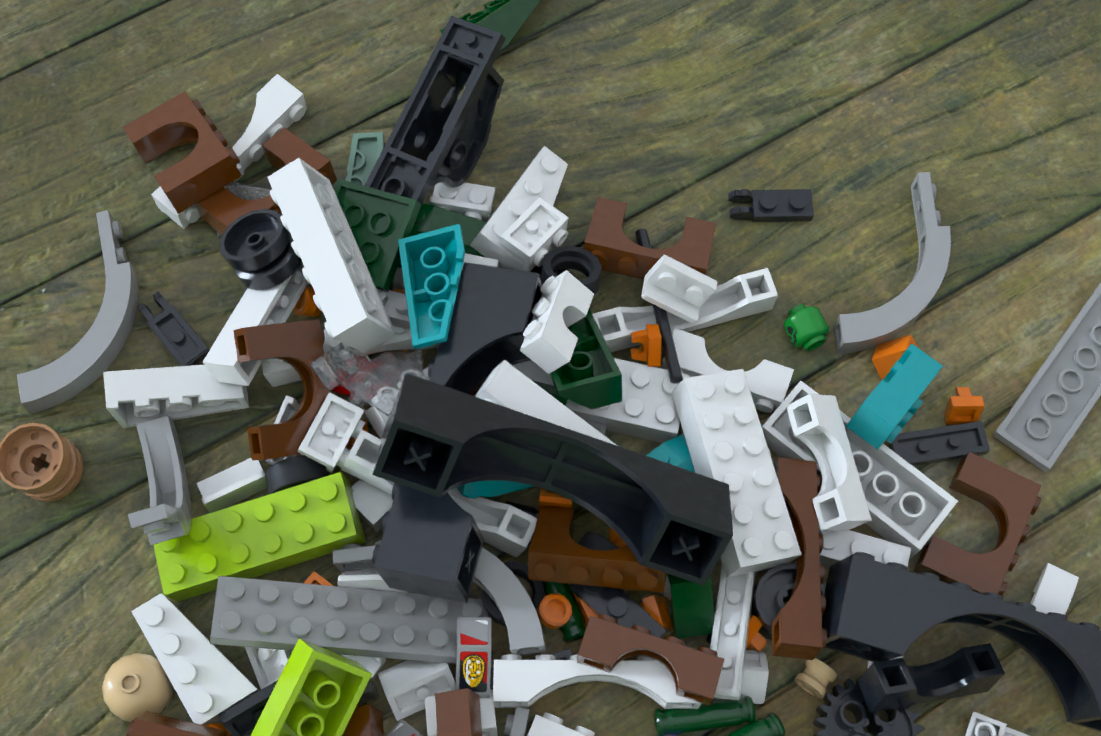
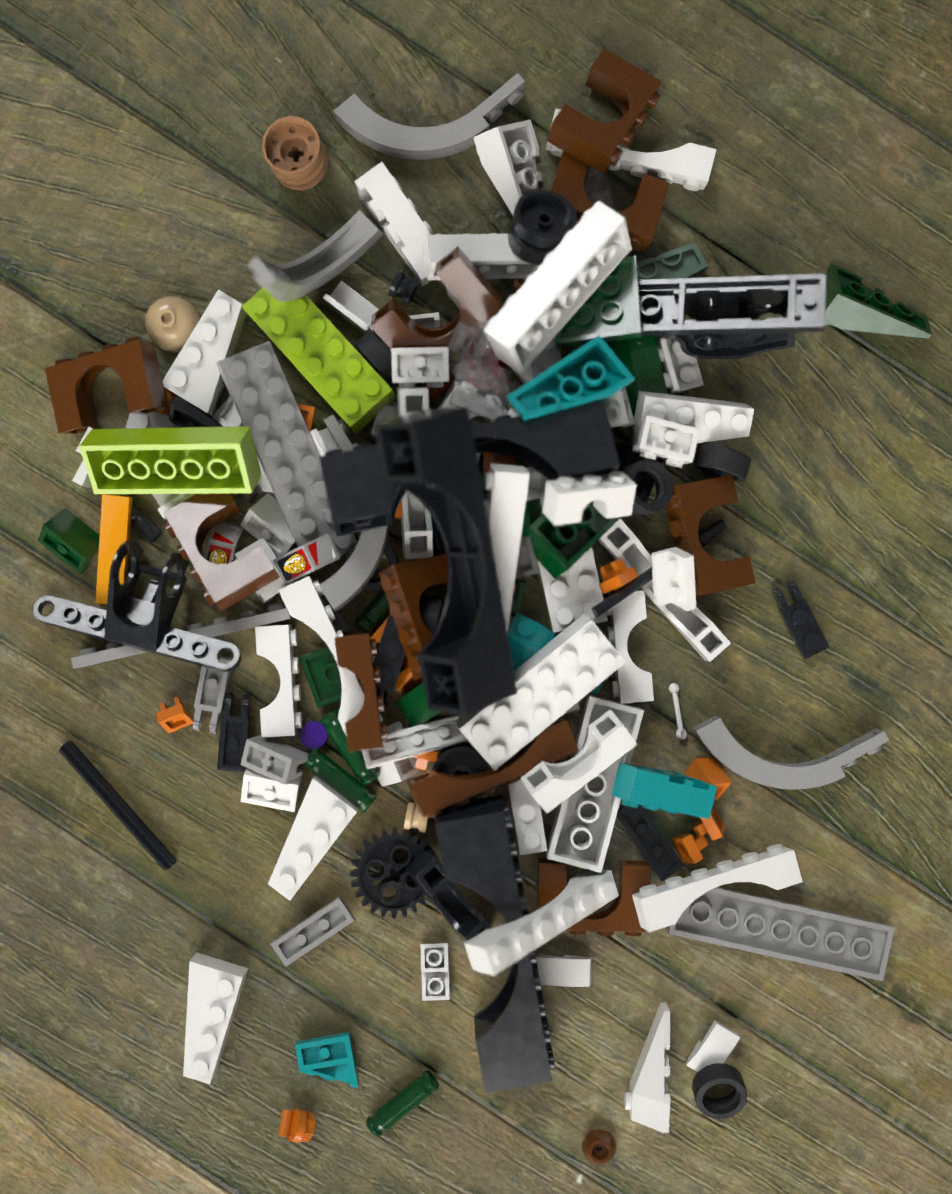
camera: 70 degrees right, 20 degrees up
black hinge [136,291,209,366] -> none
orange tile [537,593,572,630] -> none
green head [783,304,829,352] -> none
none -> dark green tile [299,646,361,708]
none -> black wheel [388,270,420,305]
none -> white arch [464,869,619,976]
none -> white wedge [473,119,542,215]
none -> white arch [632,844,803,932]
none -> white hinge [669,683,687,740]
none -> orange tile [692,804,726,841]
none -> black tyre [695,444,752,481]

